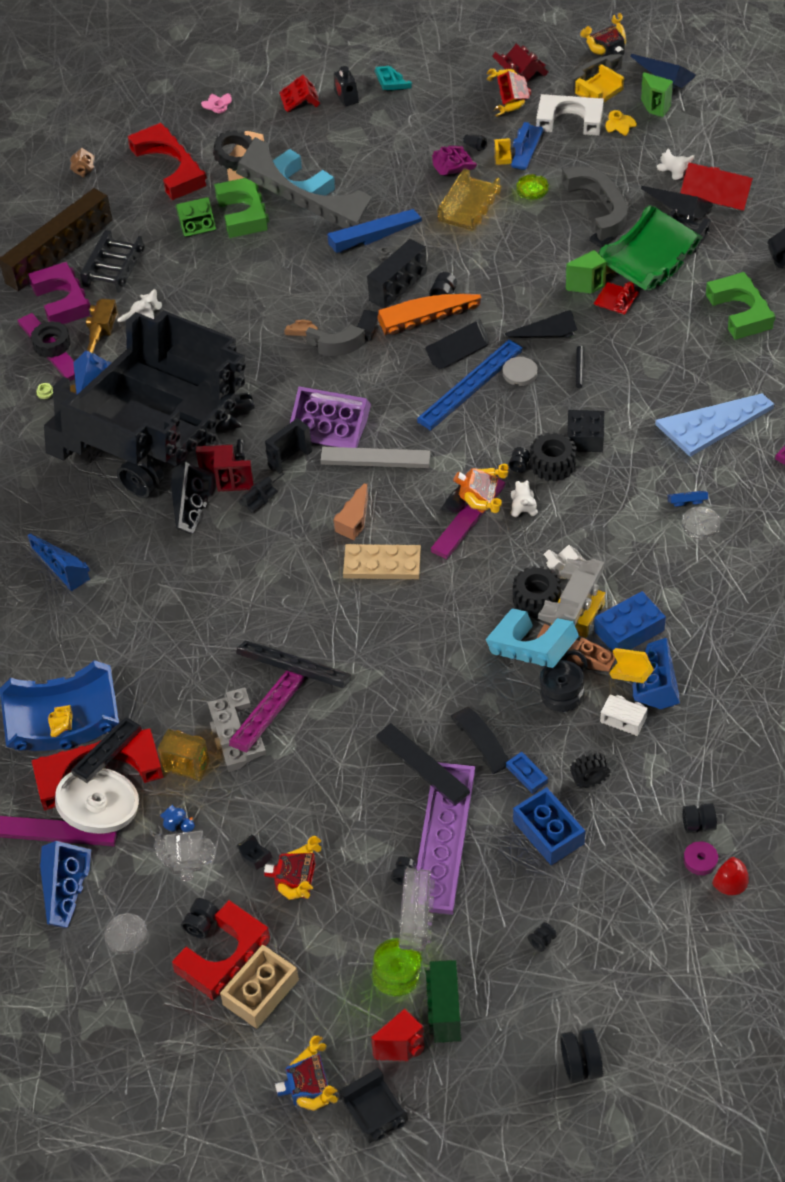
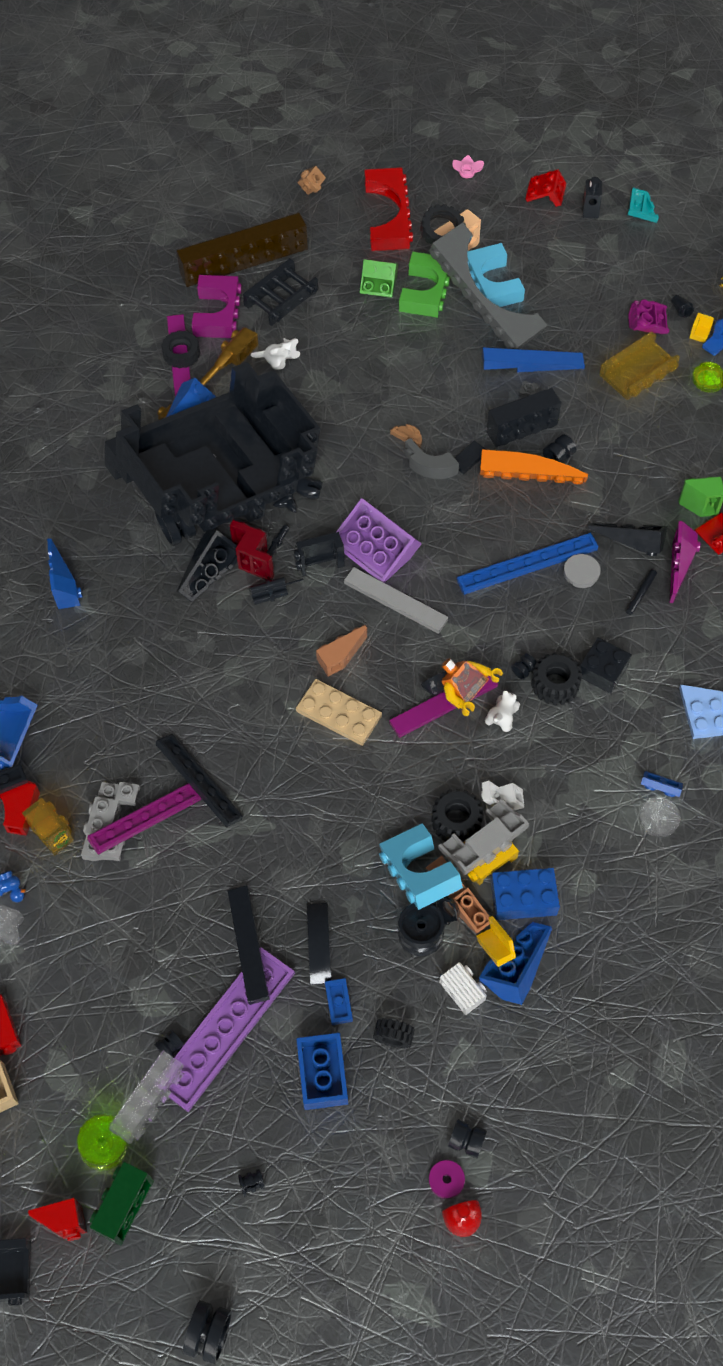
camera: 25 degrees right, 10 degrees up
yellowish green plate [37,383,53,399] -> none
black bracket [237,835,273,870] -> none
torso [264,836,321,900] -> none
black piece [425,319,489,369] -> none
none -> magenta wedge [669,521,700,603]

